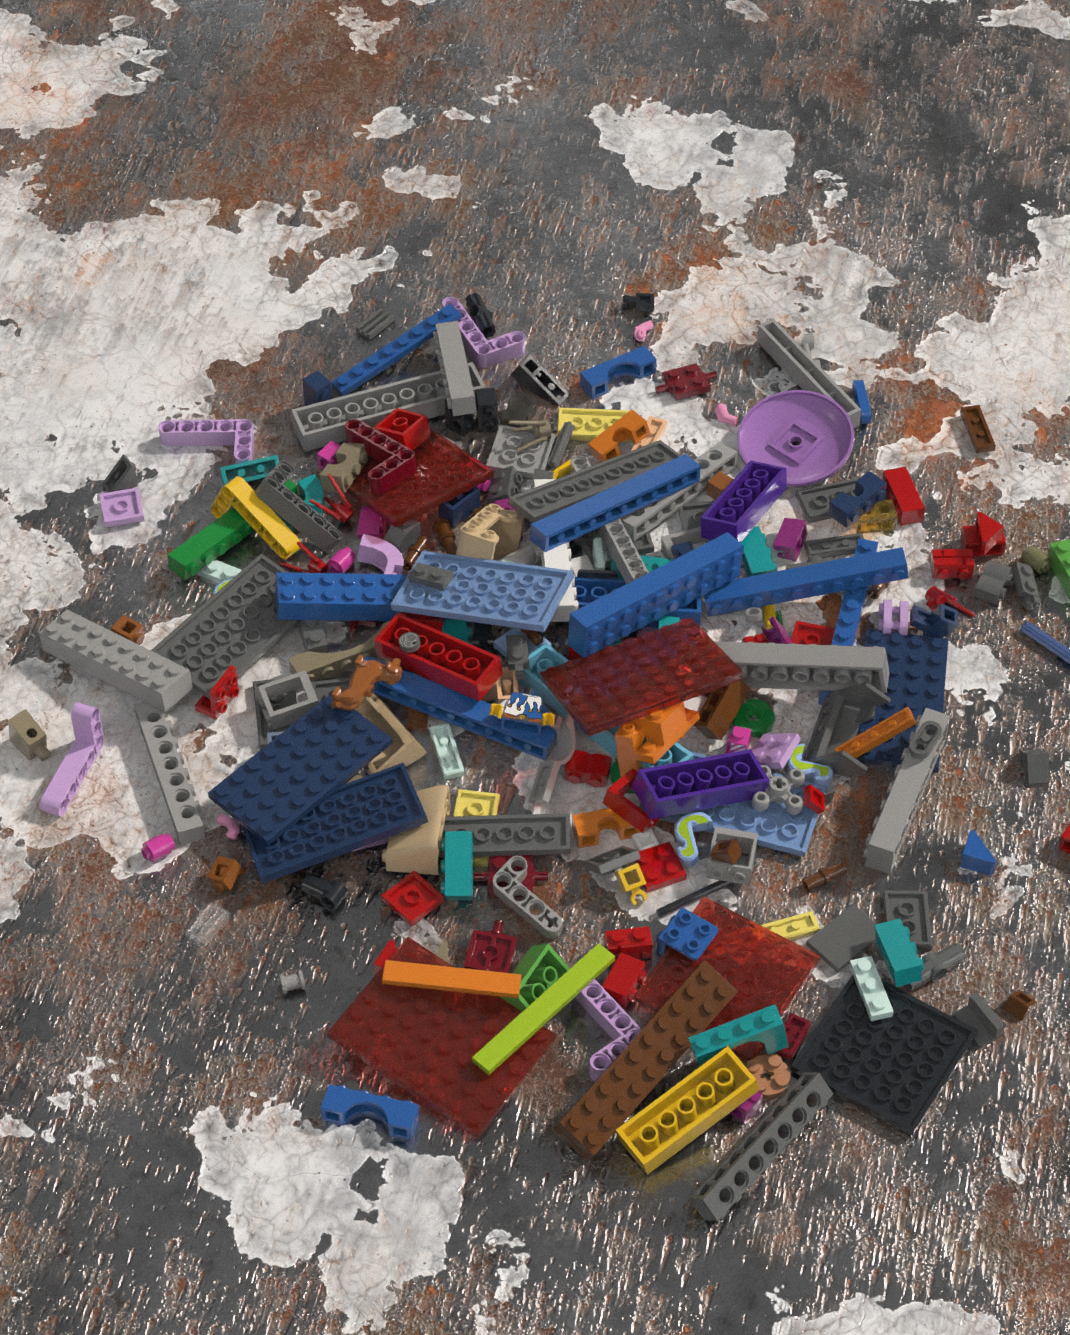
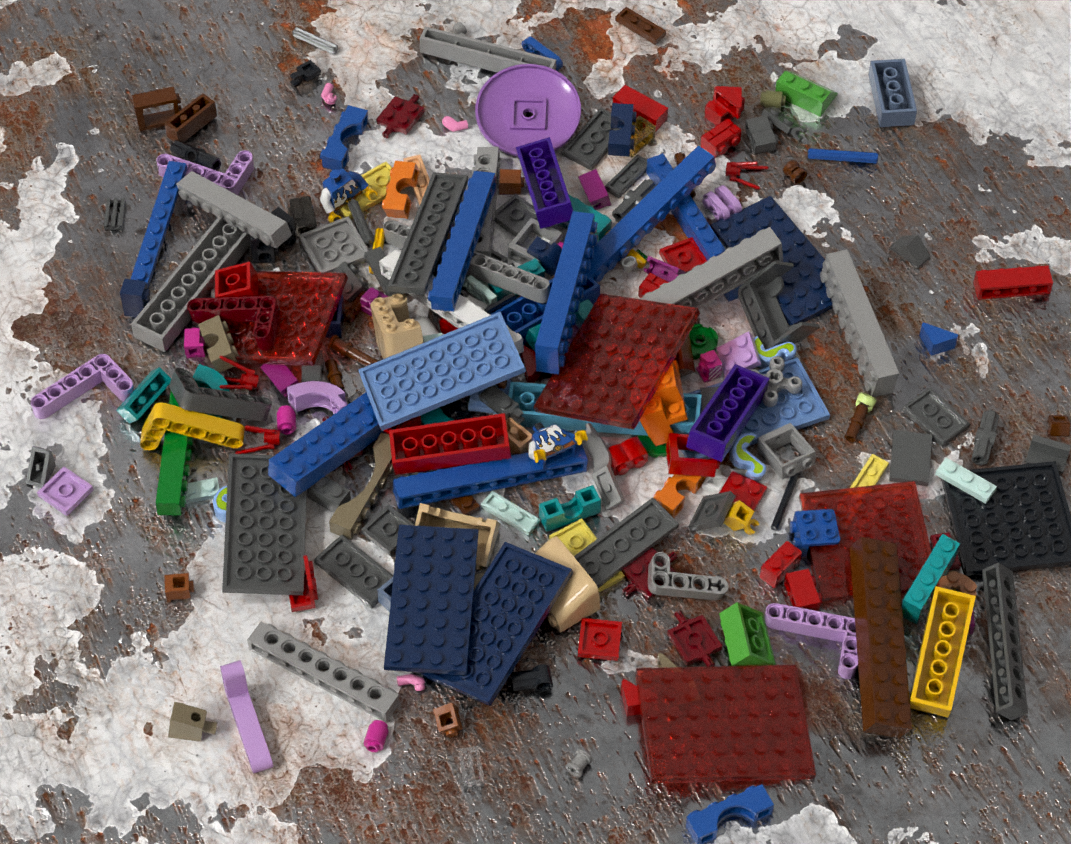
camera: 40 degrees left, 5 degrees up
light grey brick [39,610,193,712] -> none
light grey window [257,670,319,729] -> none
dark orange animal [331,654,402,711] -> none
orange tile [382,960,522,998] -> none
dark grey tile [399,632,420,653] -> none
dark grey plate [408,563,454,590] -> none
teal brick [441,831,473,901] -> none
lime tile [472,943,615,1075] -> none
dark tan plant [508,420,551,452] -> none
black slope [510,354,570,407] -> none
reddish brown slope [710,839,742,865] -> none
red plate [803,784,825,814] -> none
orange tile [835,707,917,759] -> none
teal brick [874,918,925,987] -> none
dark grey plate [909,721,942,759] -> none
dark blue brick [910,604,958,638] -> none
none -> reddish brown window [132,86,182,131]
none -> reddish brown brick [165,93,217,142]
none -> axle [292,27,338,54]
none -> torso [320,169,378,223]
none -> teal arch [539,485,601,532]
none -> reddish brown wheel [783,160,808,185]
none -> yellowish green tile [856,392,877,412]

